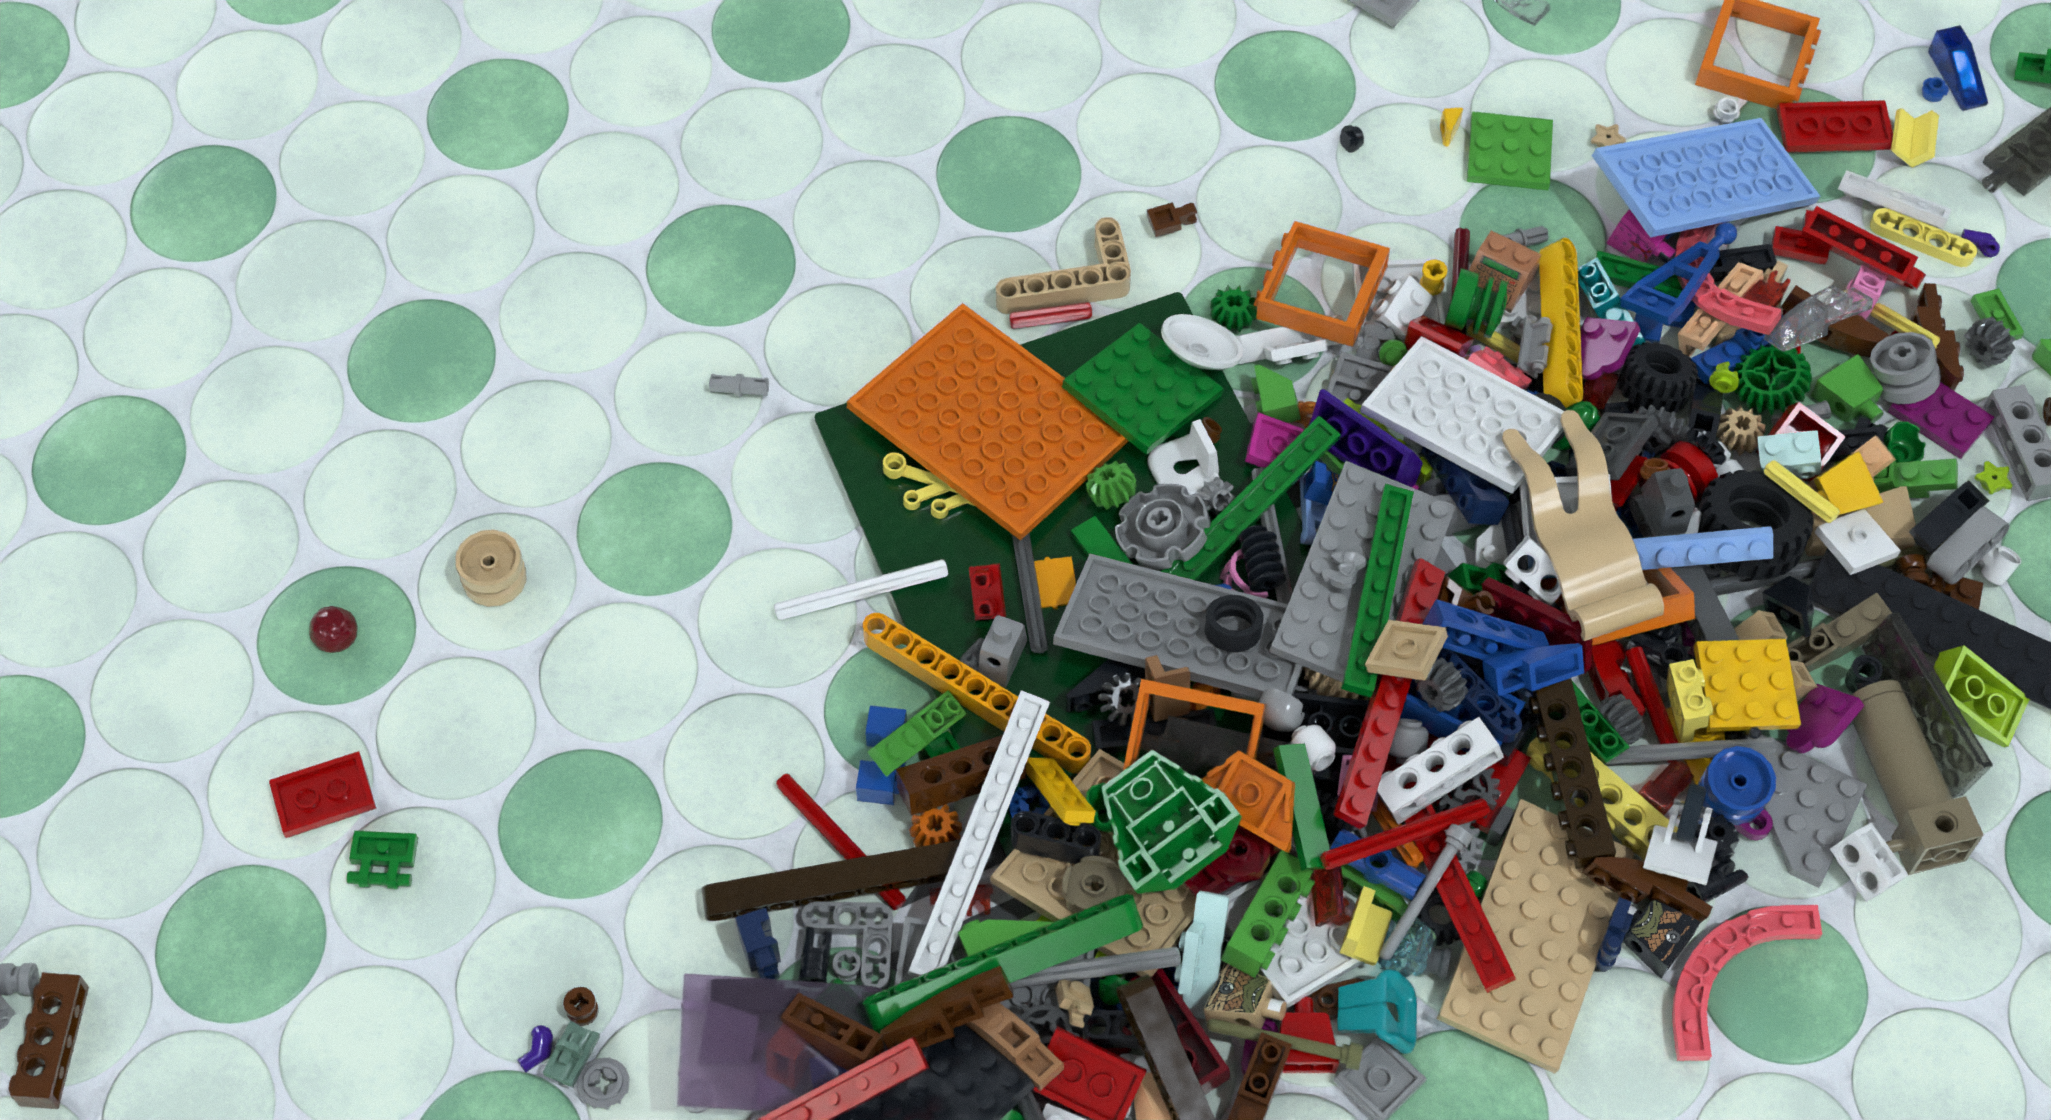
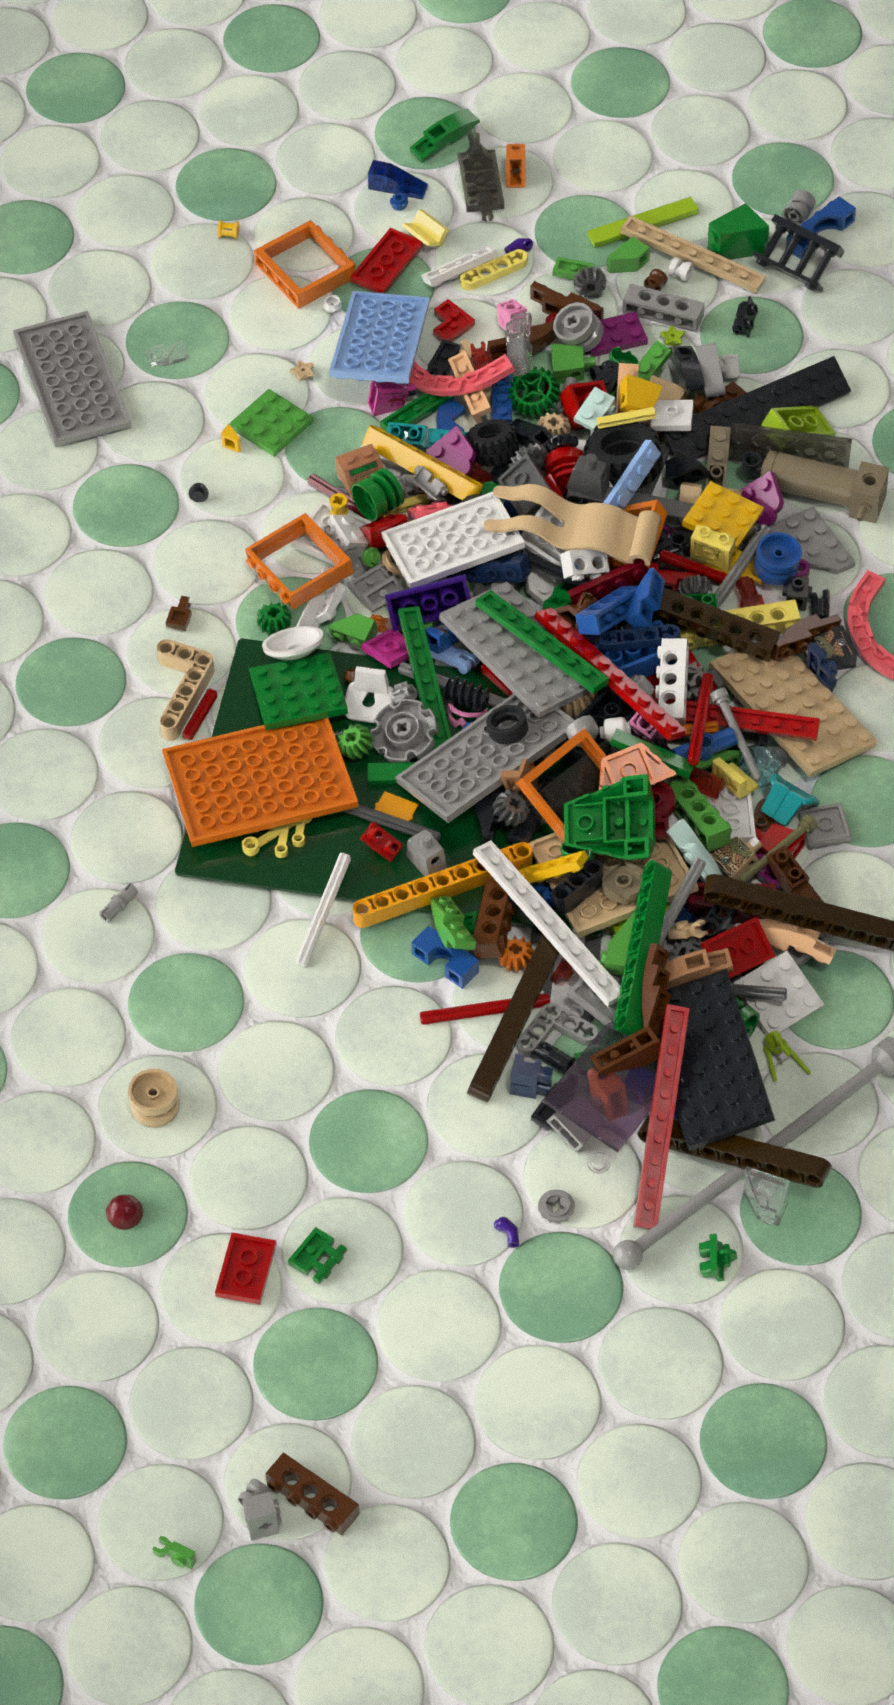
camera: 55 degrees left, 5 degrees down
sand green hips [543,1021,600,1088] -> none
reddish brown wheel [563,987,599,1026] -> none
light grey bush [832,950,861,982] -> none
dark grey arm [960,638,984,671] -> none
green plate [1098,975,1128,1005] -> none
light grey piece [1321,551,1366,589] -> none
tan plate [1365,620,1448,681] -> none
dark grey gear [1415,657,1468,713] -> none
light grey axle [1502,226,1548,247] -> none
blue plate [1620,222,1737,326] -> none
dark orange plate [1640,458,1670,480] -> none
white plate [1643,784,1717,885] -> none
lime plate [1709,361,1739,393] -> none
red hinge [1801,206,1926,290] -> none
white brick [1830,822,1909,902] -> none
light yellow axle [1870,303,1940,349] -> none

